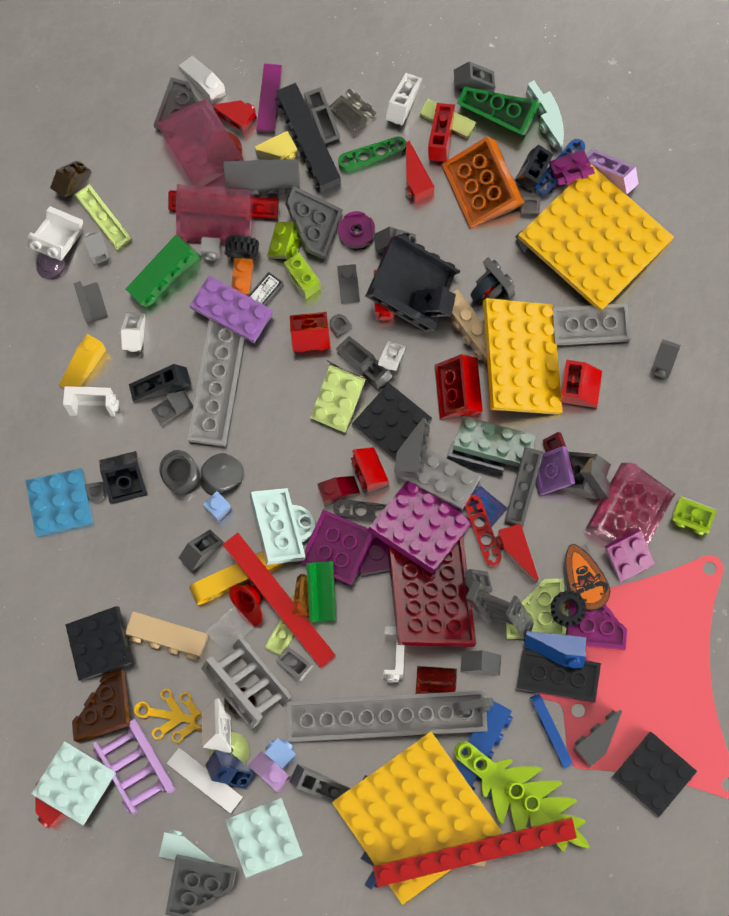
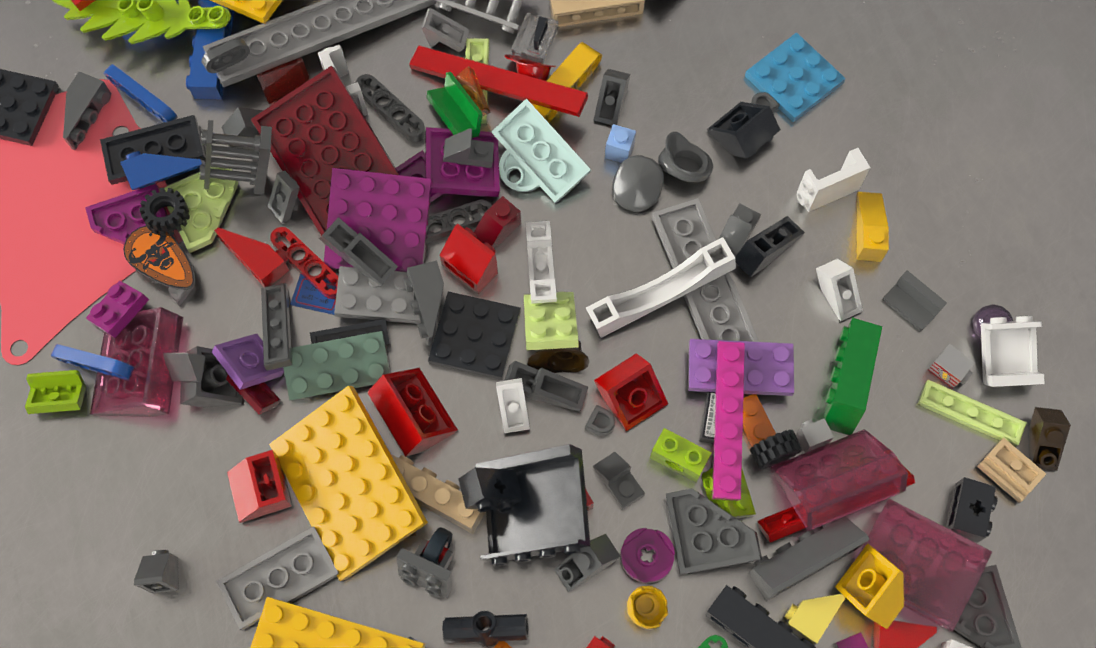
camera: 150 degrees right, 5 degrees down
none -> beam [51,344,134,380]
none -> dark grey slope [319,217,398,286]
none -> dark grey beam [356,74,425,142]
none -> black piece [442,611,529,647]
none -> dark grey slope [443,128,494,168]
none -> white slope [525,221,557,304]
none -> black piece [533,16,548,50]
none -> white arch [586,237,736,338]
none -> yellow hair [627,585,668,629]
none -> dark pink plate [712,341,745,501]
none -> yellow slope [835,543,904,629]
none -> black brick [945,477,998,543]
none -> tan plate [977,438,1046,503]

